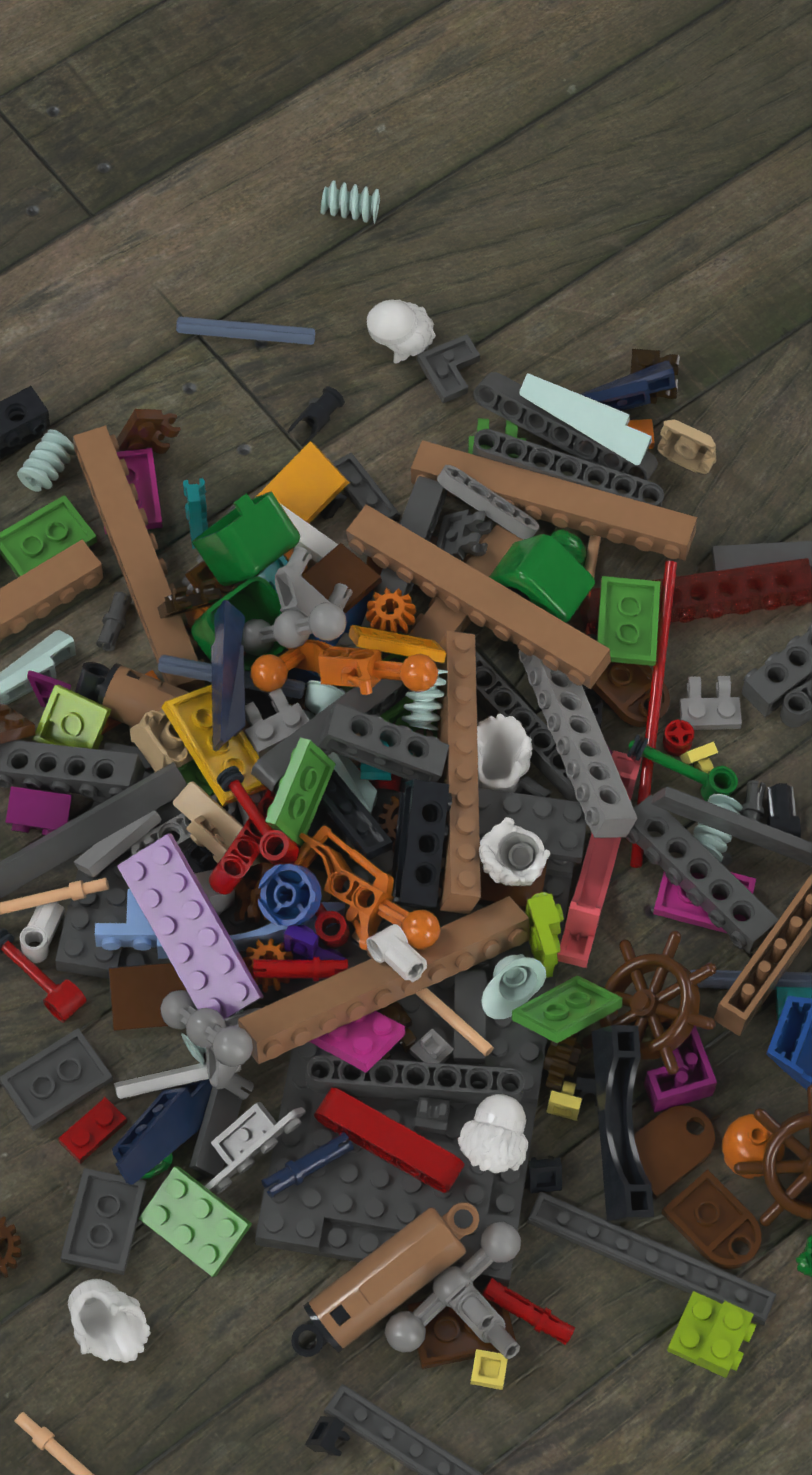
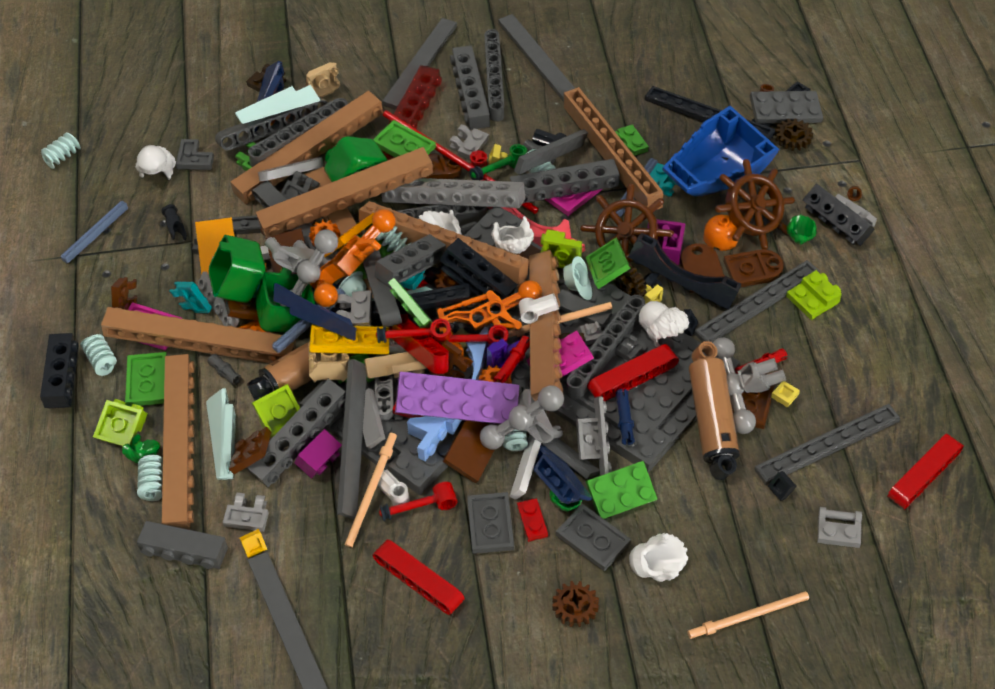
camera: 55 degrees left, 10 degrees down
magenta piece [27,670,71,707] -> none
dark brown plate [157,579,223,619] -> none
blue cylinder [258,863,322,926] -> none

